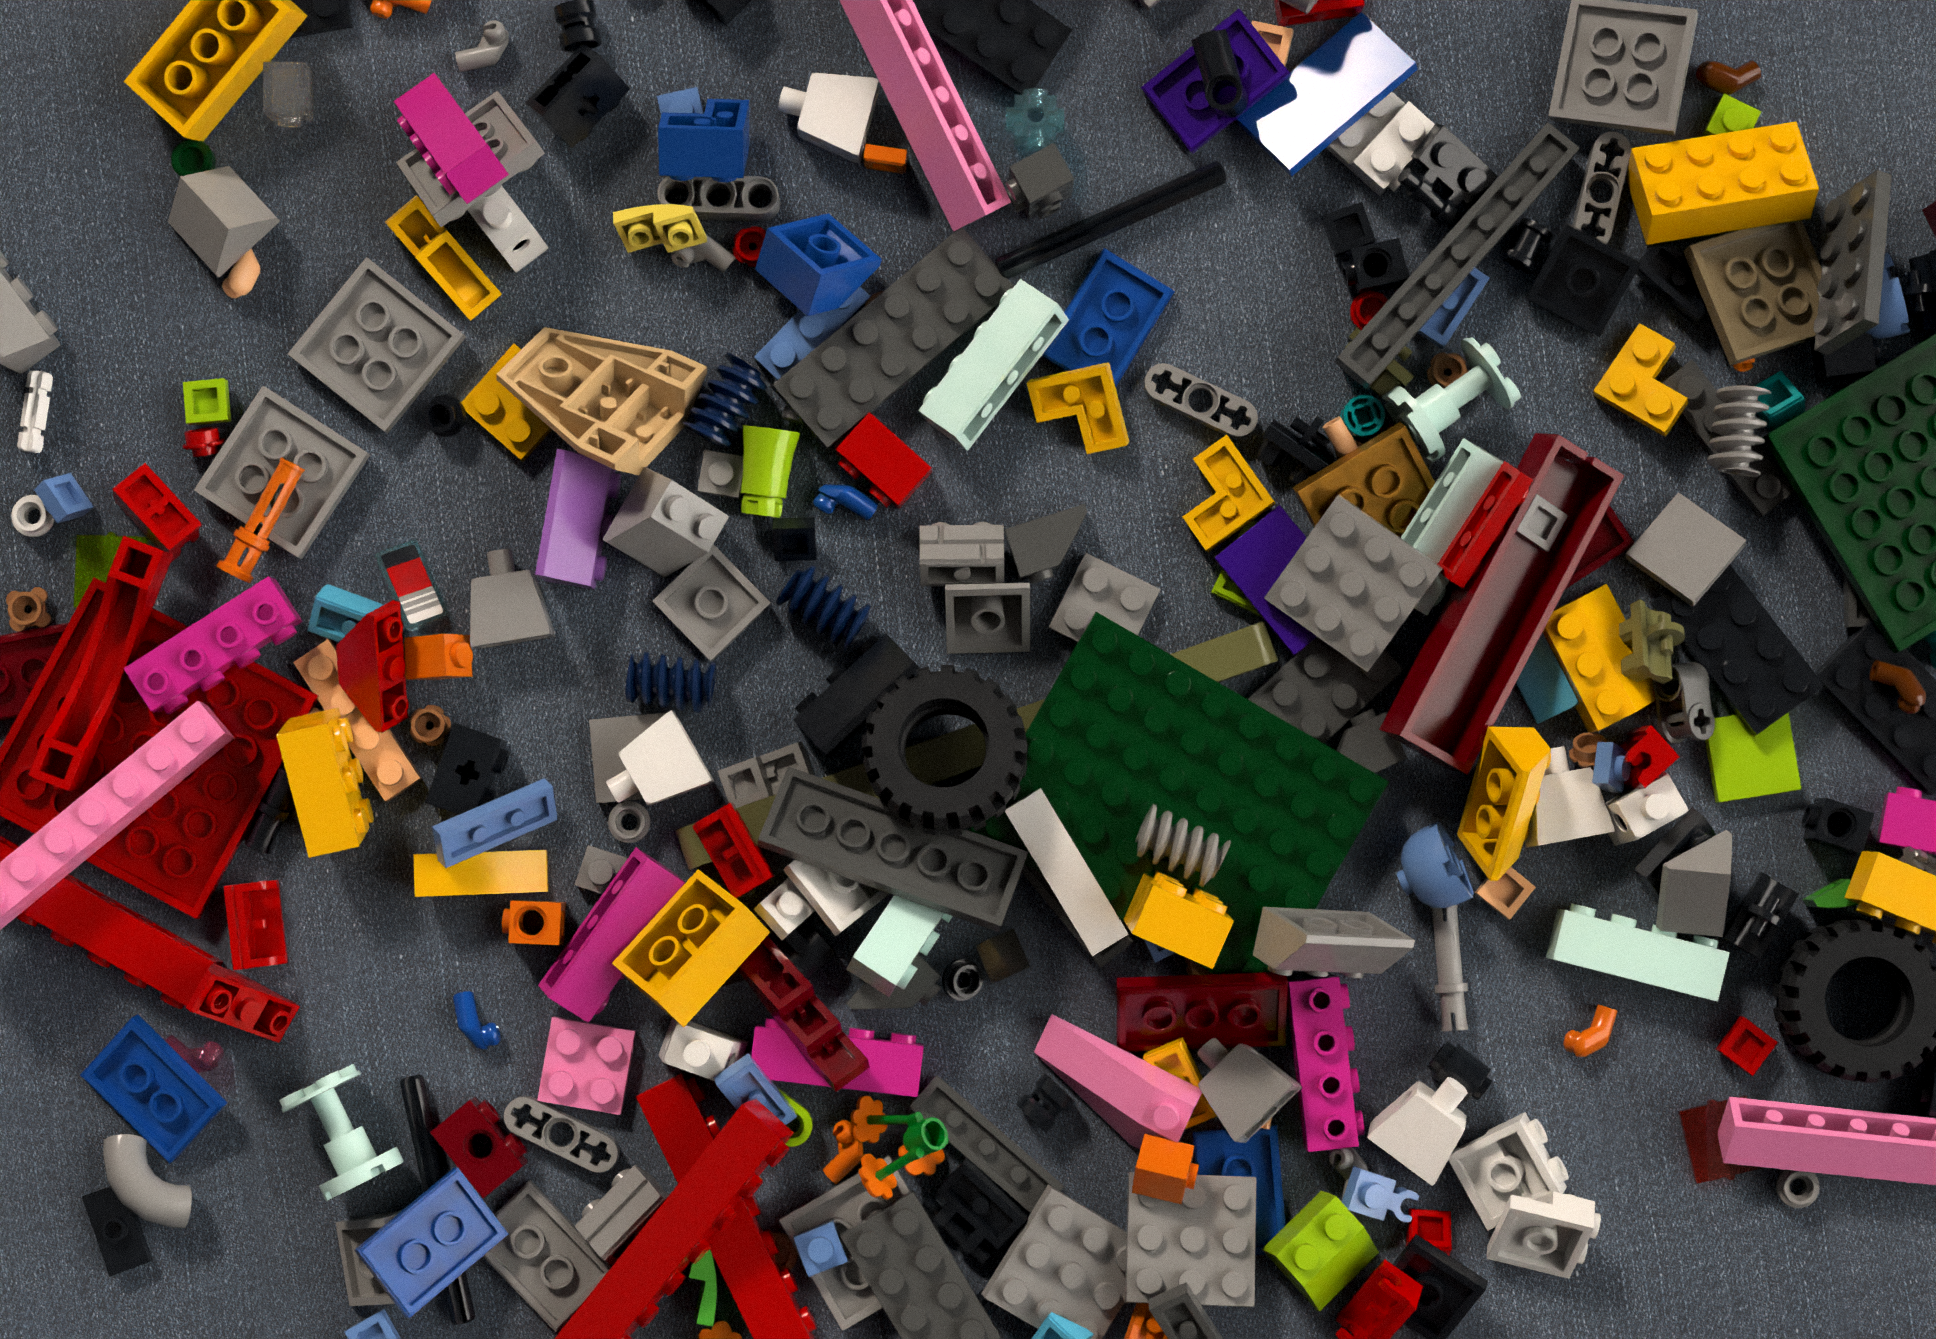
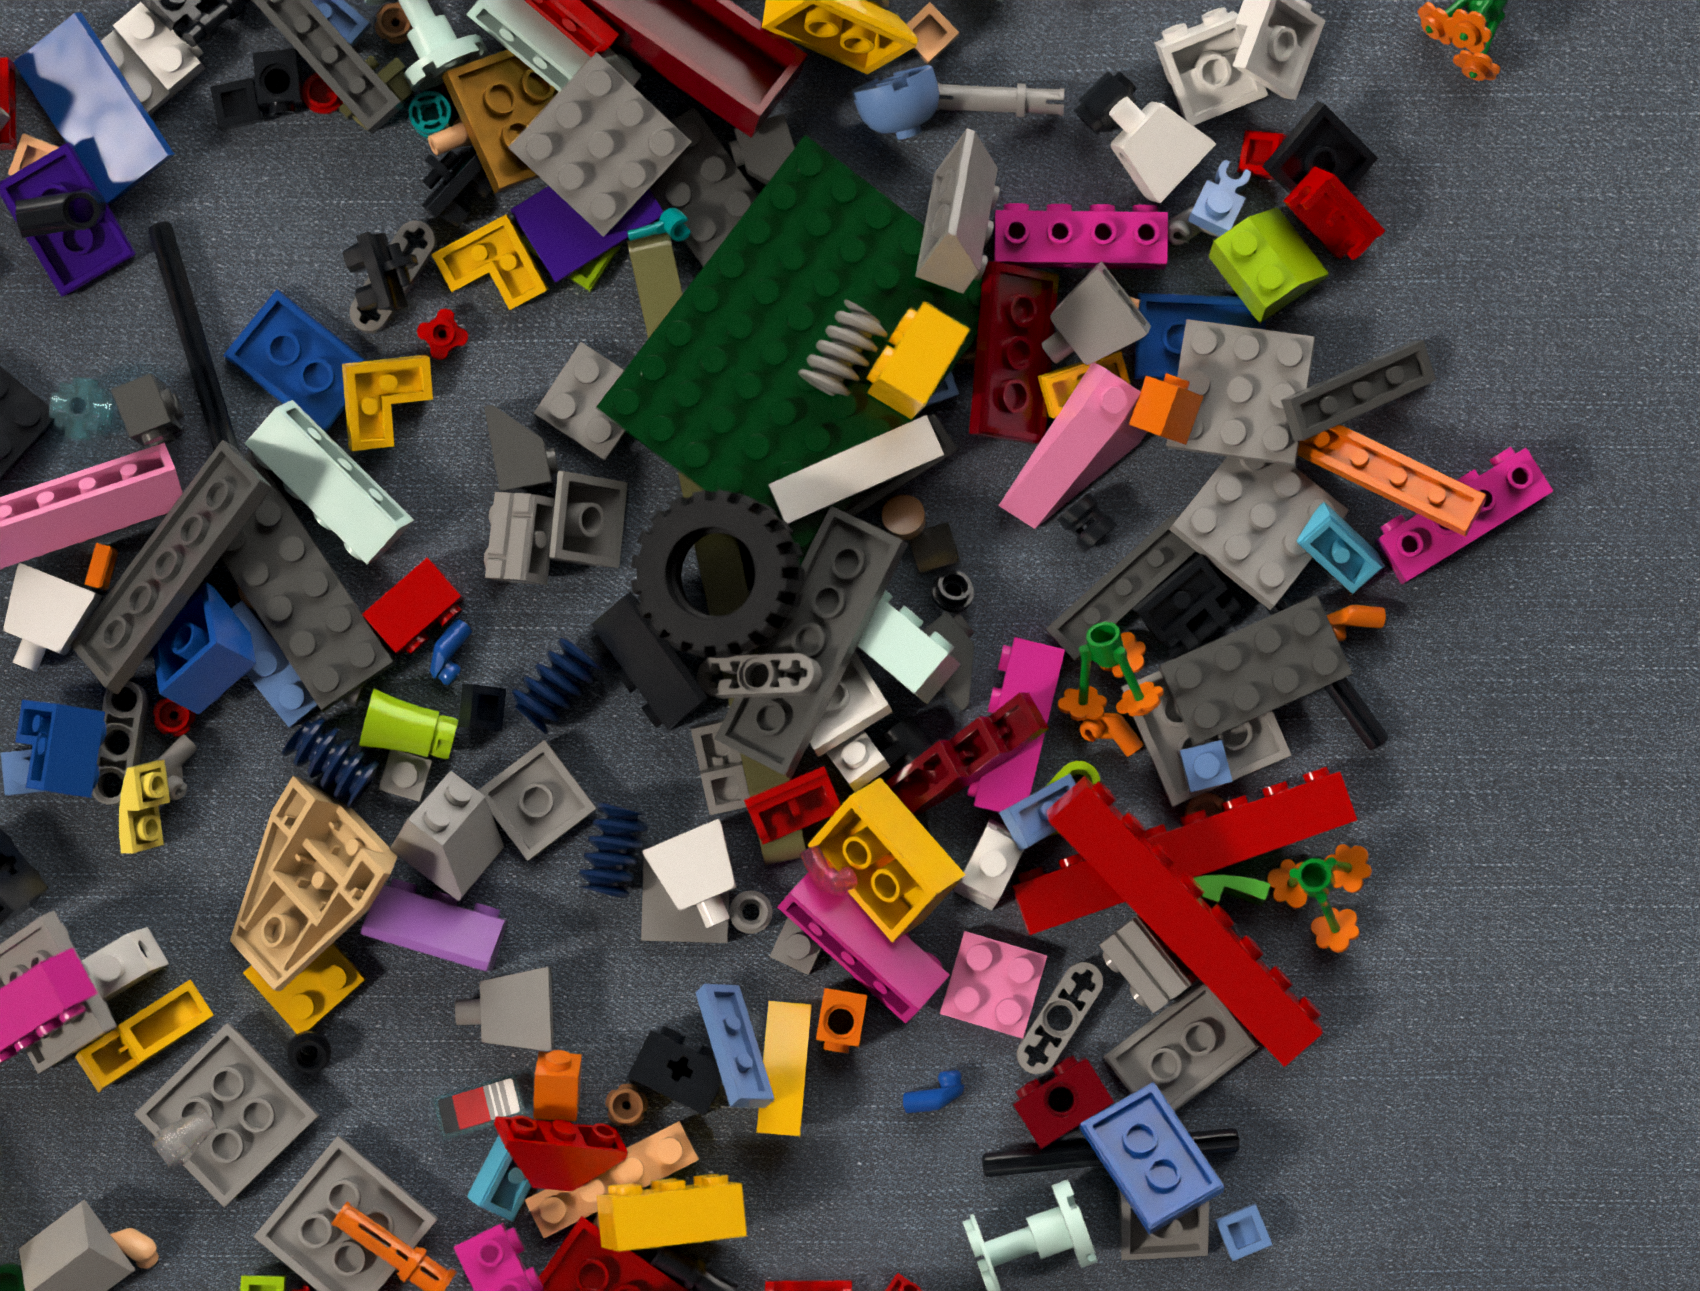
camera: 80 degrees left, 0 degrees up
none -> dark grey plate [70,440,272,694]
none -> clear cone [150,1107,218,1169]
none -> black hips [342,232,419,311]
none -> red plate [417,309,468,360]
none -> teal hand [627,208,691,241]
none -> light grey beam [697,653,822,698]
none -> clear pink arm [800,845,858,896]
none -> medium nougat tile [882,495,926,540]

